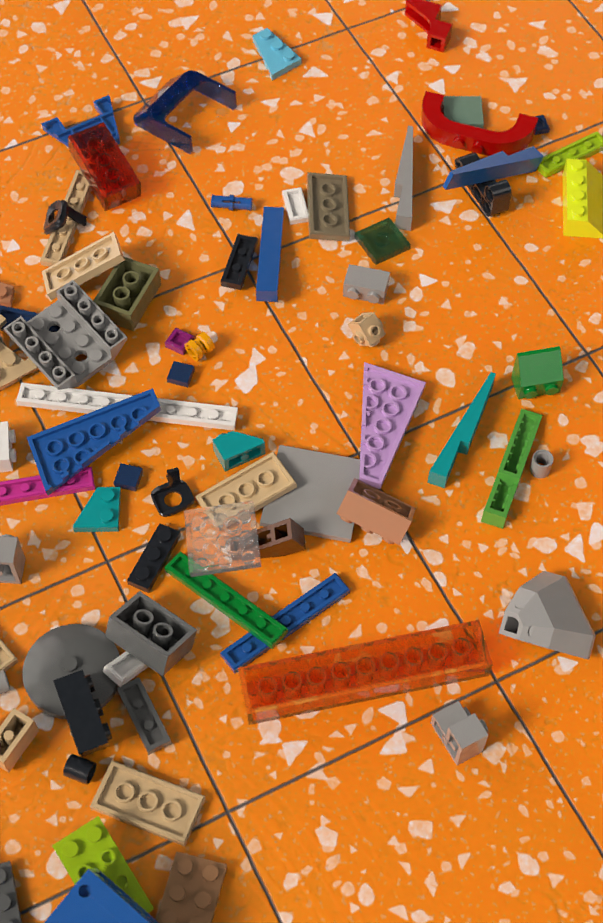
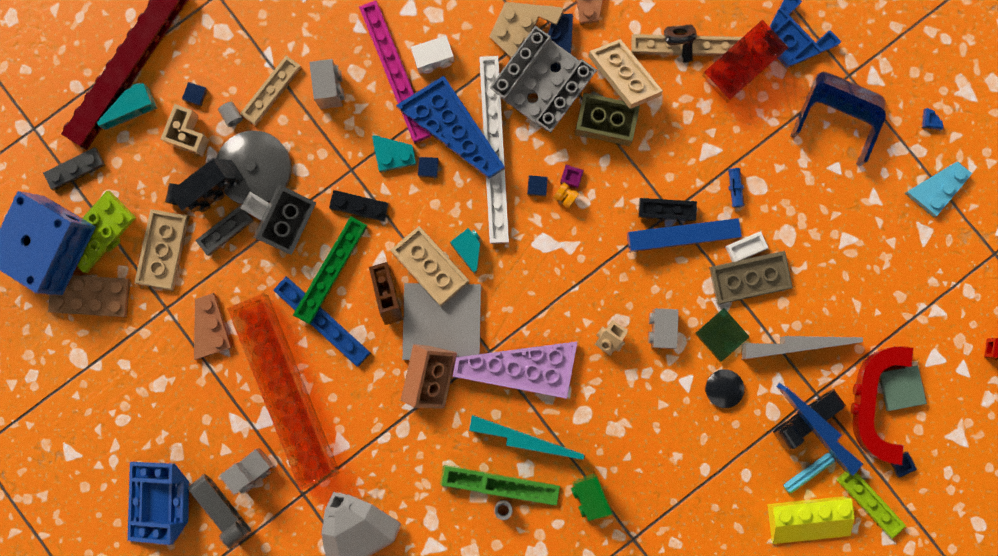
camera: 80 degrees right, 25 degrees up
black piece [151,467,195,517] -> none
clear plate [184,500,261,577] -> none
none -> blue slope [127,462,189,545]
none -> dark grey beam [188,474,252,549]
none -> nougat wing [194,293,232,360]
none -> black dish [705,369,744,408]
none -> medium azure axle [783,453,835,493]
none -> blue tile [922,108,943,130]

